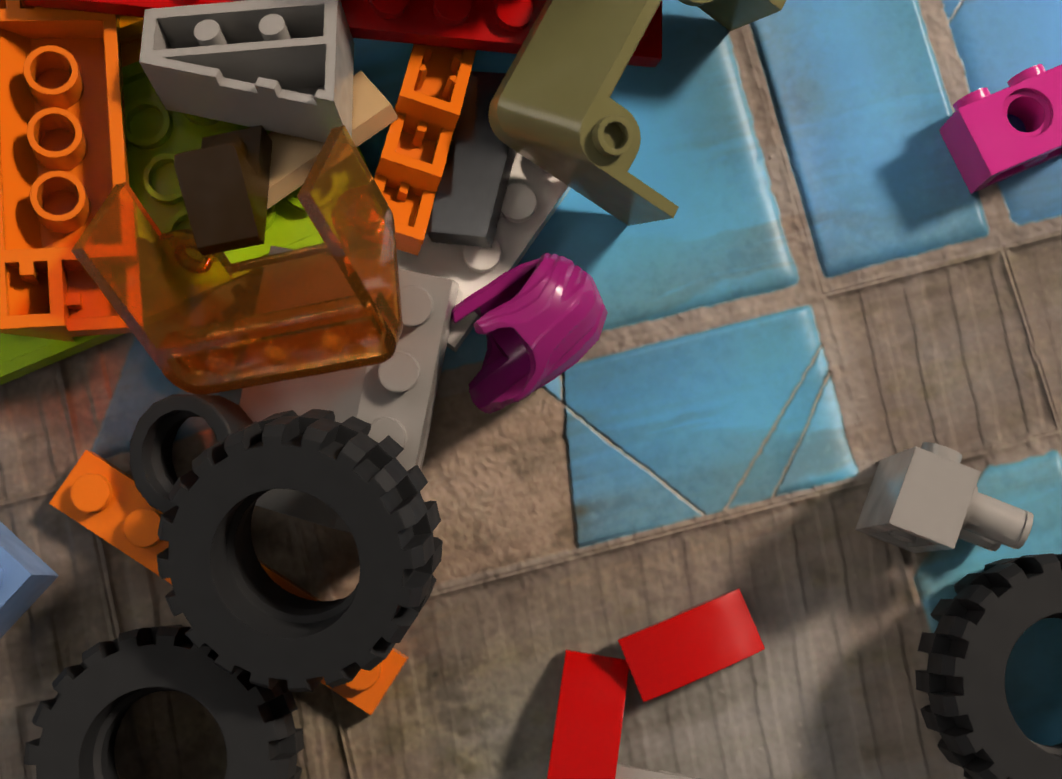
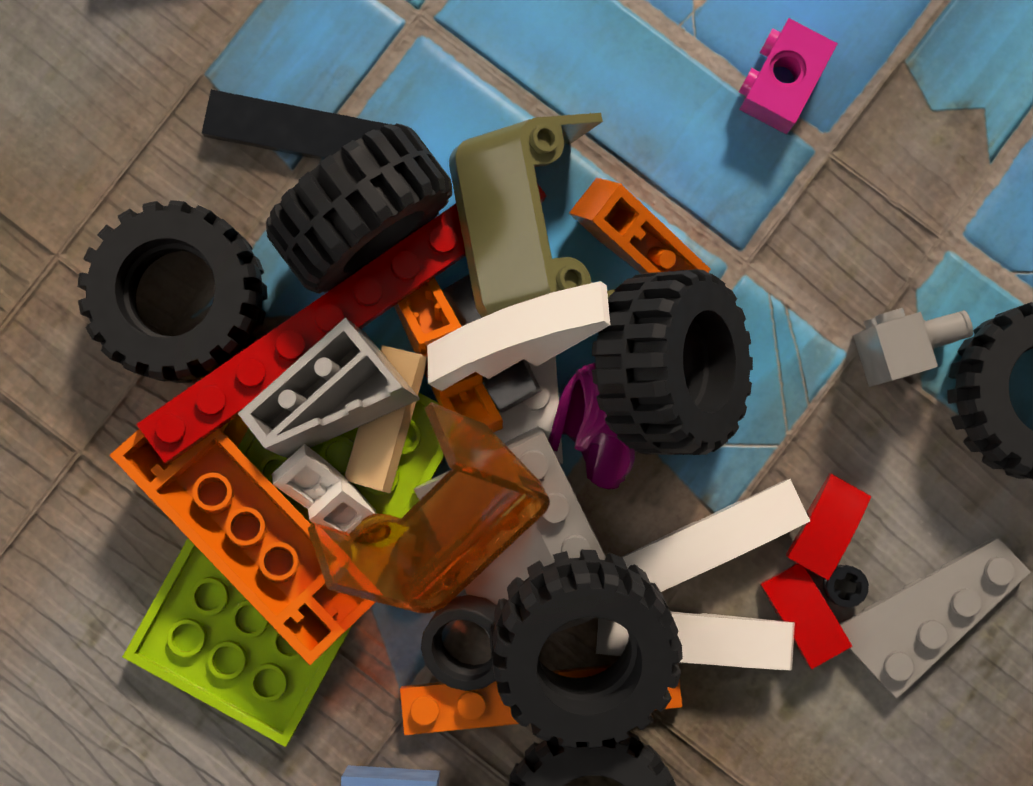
camera: 35 degrees left, 5 degrees up
dark brown slope [174,125,272,256] -> none
none -> white slope [272,444,376,544]
none -> white slope [427,281,611,391]
none -> orange slope [569,178,711,274]
none -> black tyre [592,269,753,455]
none -> white slope [596,611,795,670]
none -> white slope [622,479,810,592]
none -> black bush [823,565,869,608]

